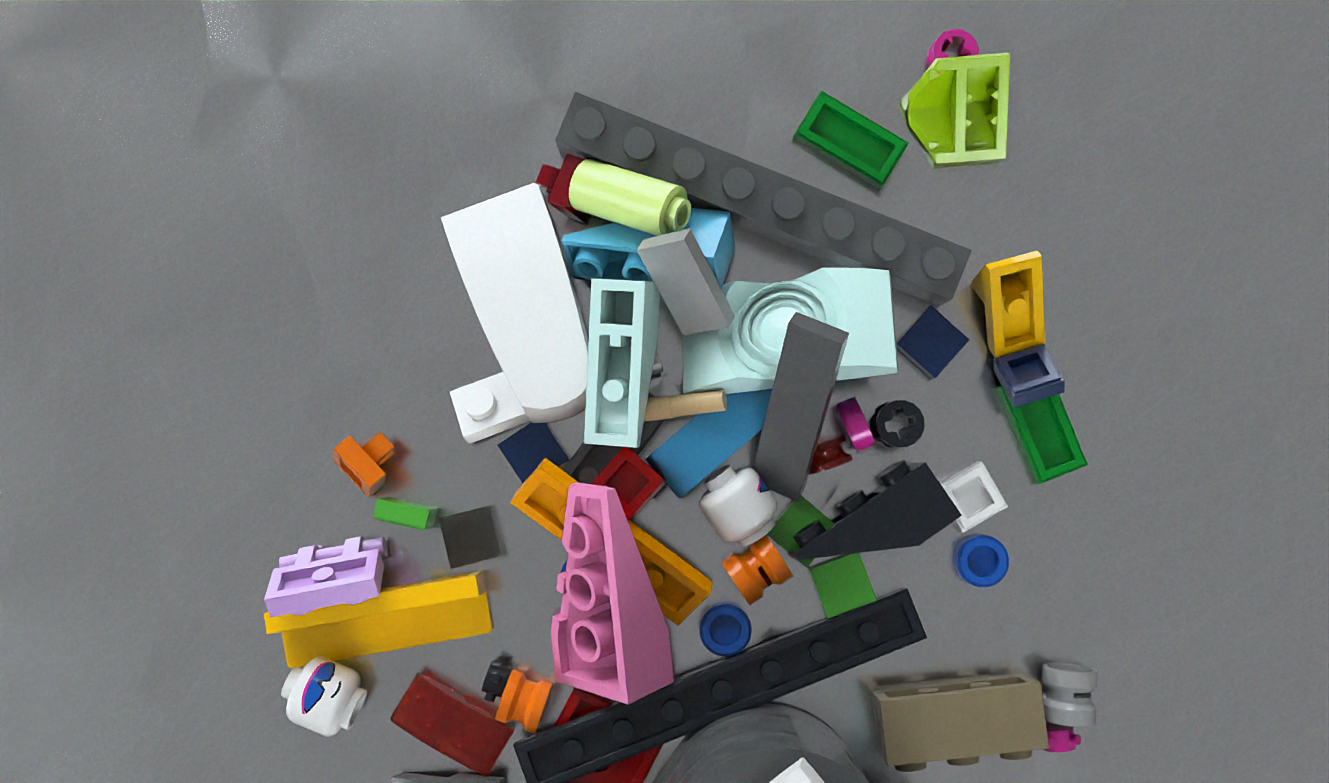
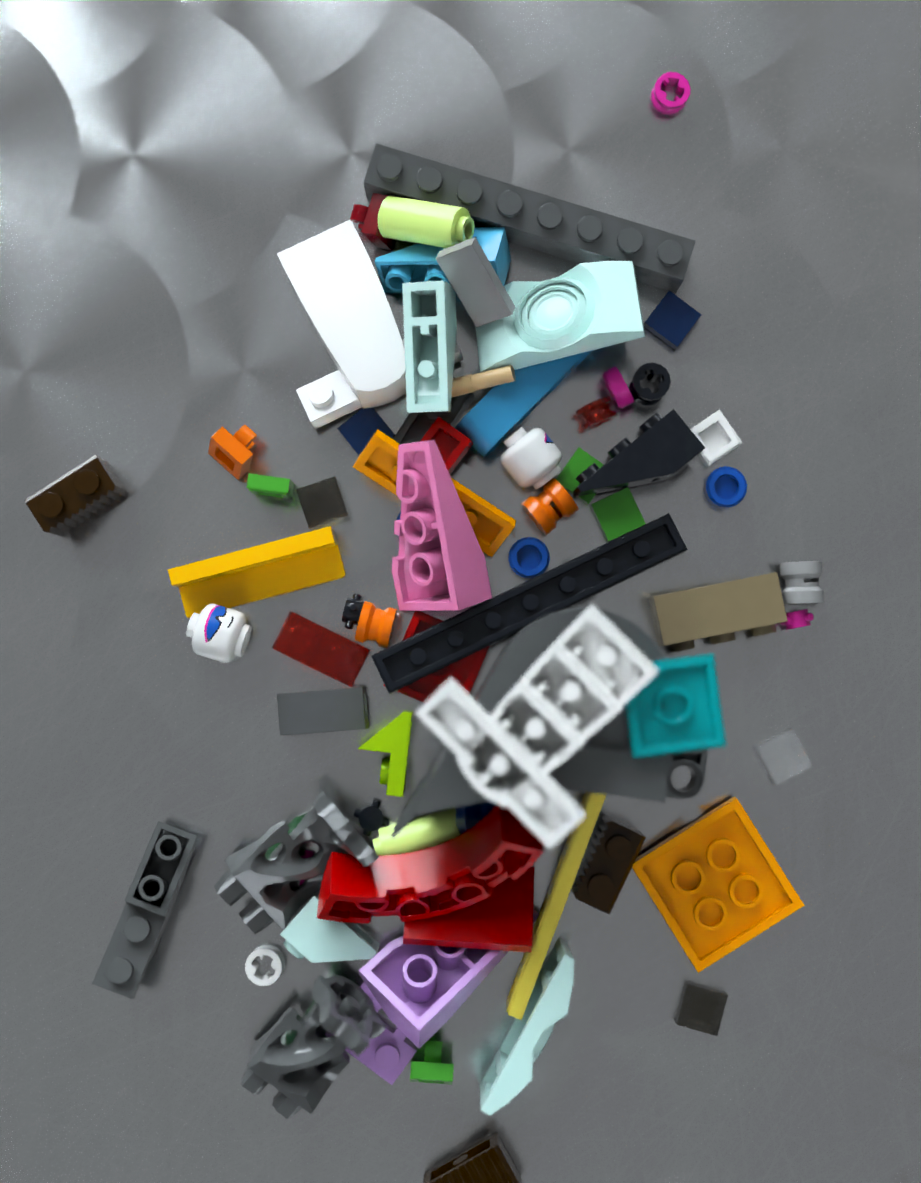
camera: 10 degrees left, 0 degrees up
lavender plate [264,536,388,617] -> none
dark grey tile [753,312,849,502] -> none
green tile [793,91,909,190] -> none
lime slope [907,53,1010,164] -> none
yellow slope [971,251,1045,358] -> none
dark blue tile [993,343,1065,408] -> none
green tile [996,386,1088,484] -> none
none -> dark brown brick [25,455,127,537]

